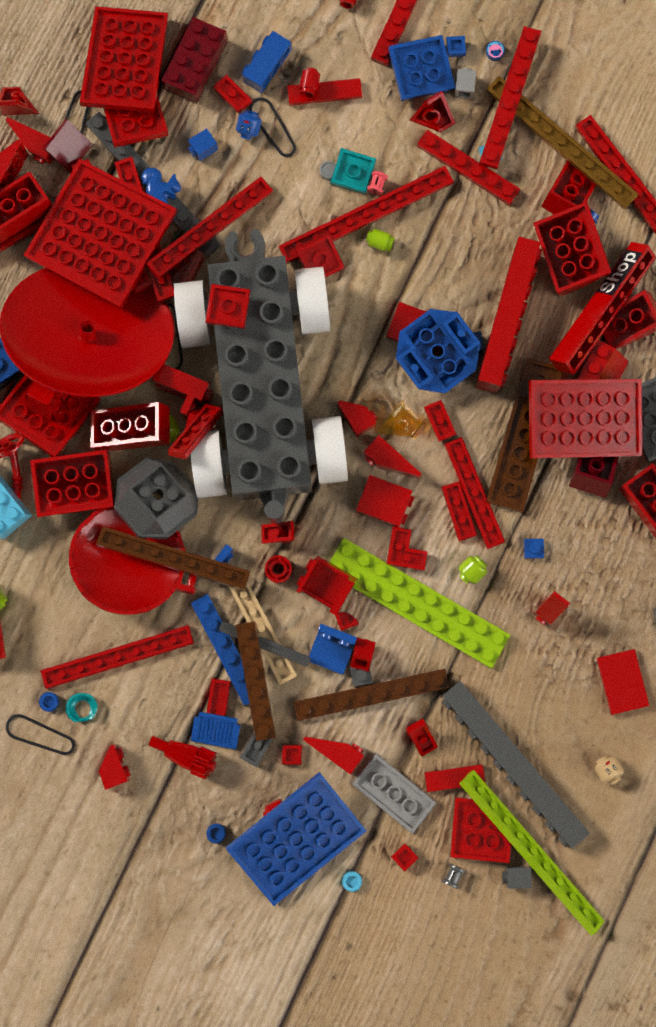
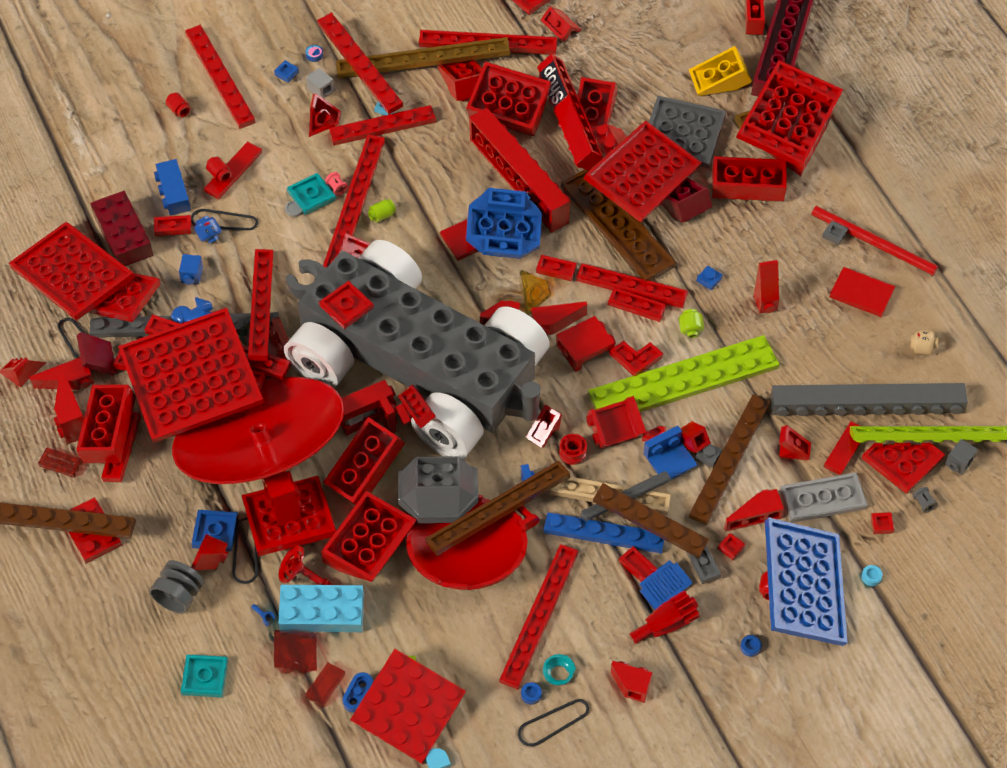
camera: 55 degrees left, 25 degrees down
blue plate [388,35,455,102] -> none

